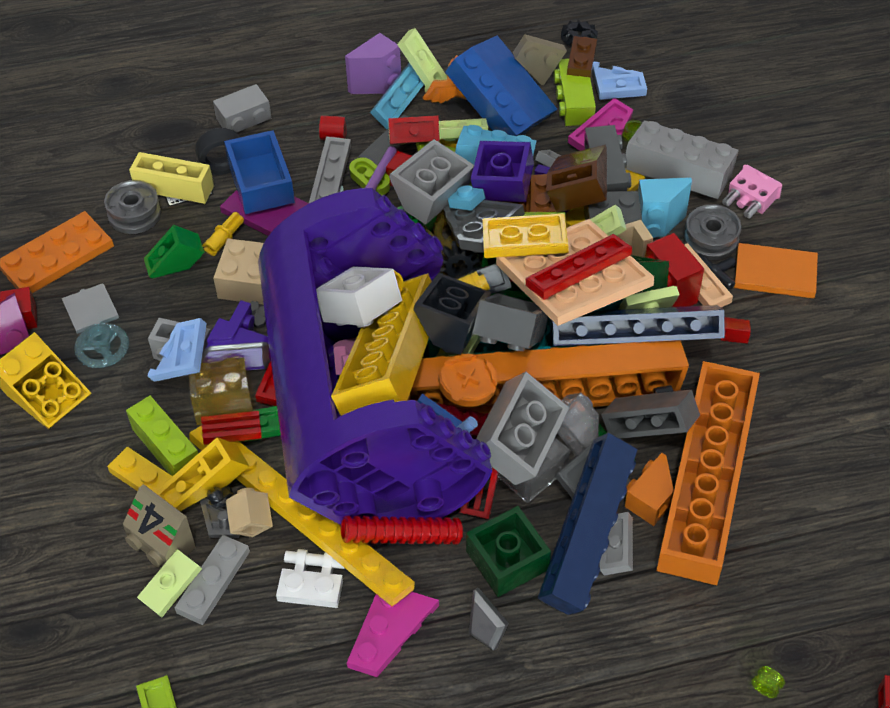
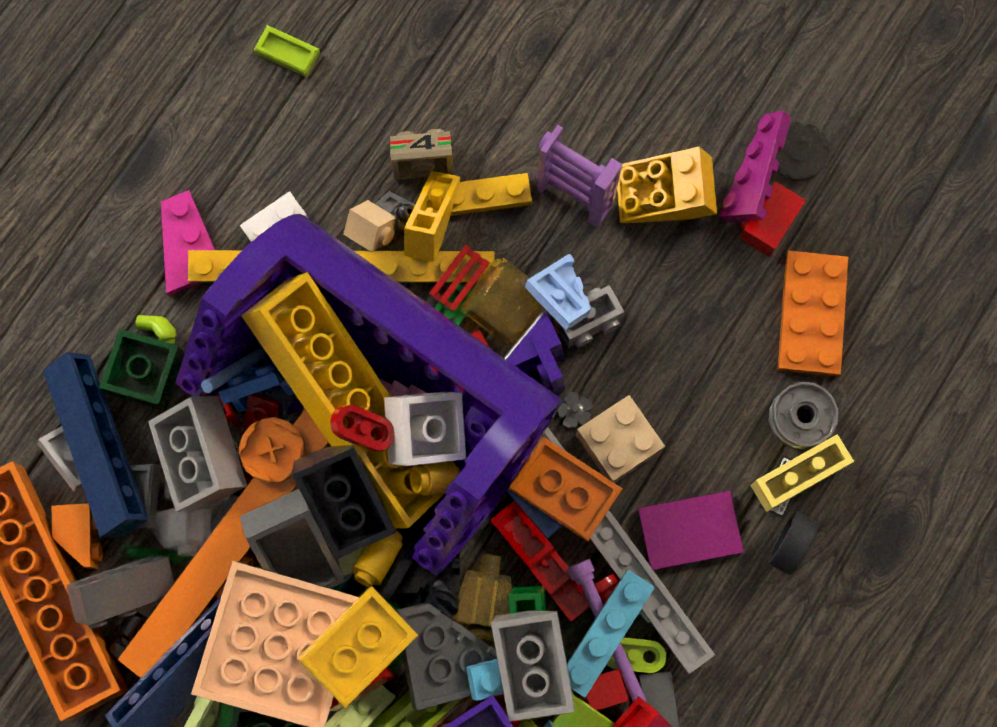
camera: 135 degrees right, 25 degrees up
light grey piece [62,283,119,334] -> none
clear light blue piece [74,323,129,368] -> none
lime brick [126,395,198,476] -> none
yellowish green plate [137,549,202,617] -> none
green slope [144,225,204,278] -> none
light grey plate [175,535,250,625] -> none
yellow axle [202,212,244,256] -> none
light grey brick [213,84,272,133] -> none
blue piece [224,130,295,214] -> none
red brick [319,116,347,141] -> none
flat silver piece [469,588,509,651] -> none
red tile [526,234,632,300] -> none
none -> lime arm [136,315,177,344]
none -> red plate [330,405,394,451]
none -> medium lavender fence [536,125,623,228]
none -> medium azure plate [567,569,655,697]

